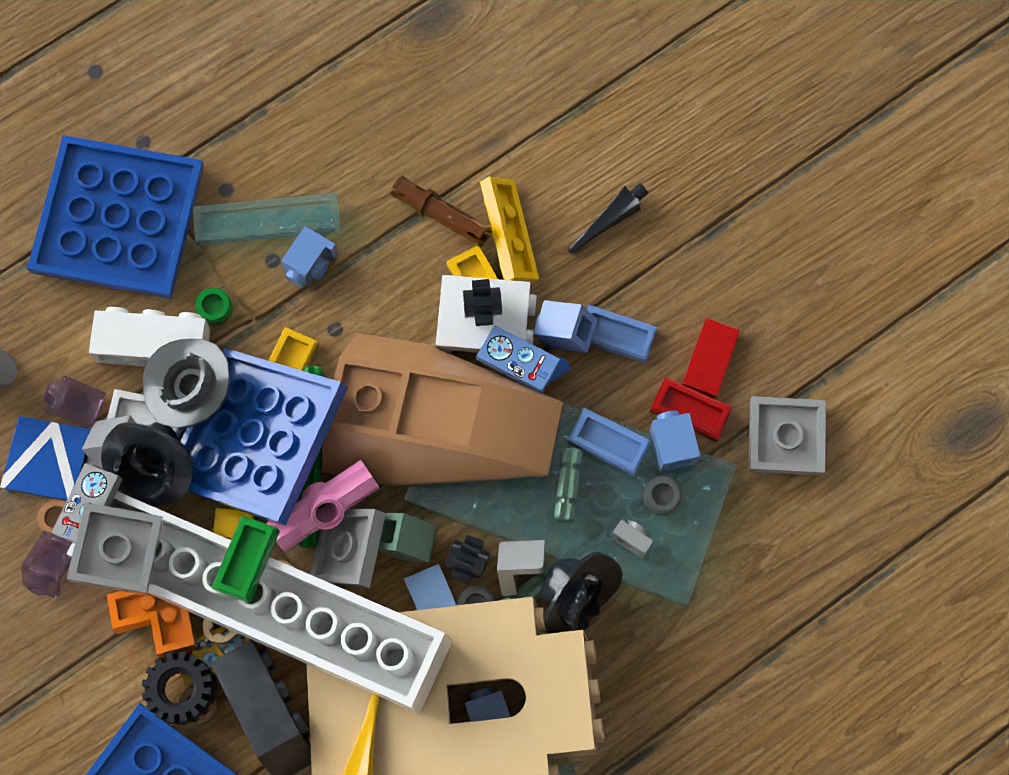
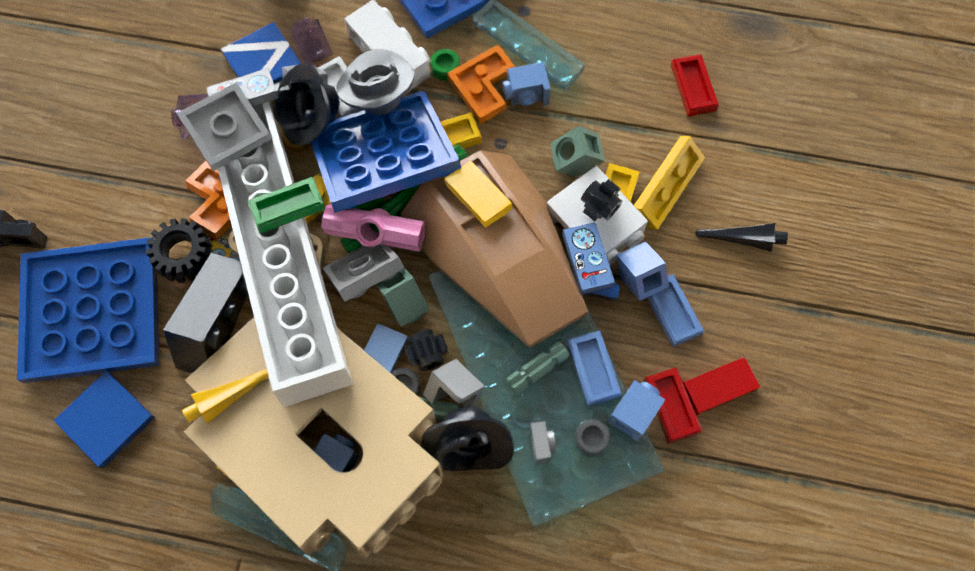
camera: 50 degrees right, 5 degrees down
reddish brown pin [391,176,492,247] -> none
light grey plate [748,396,826,476] -> none
none -> yellow tile [444,161,512,228]
none -> orange plate [447,44,515,124]
none -> sand green brick [550,126,605,178]
none -> red tile [671,54,719,117]

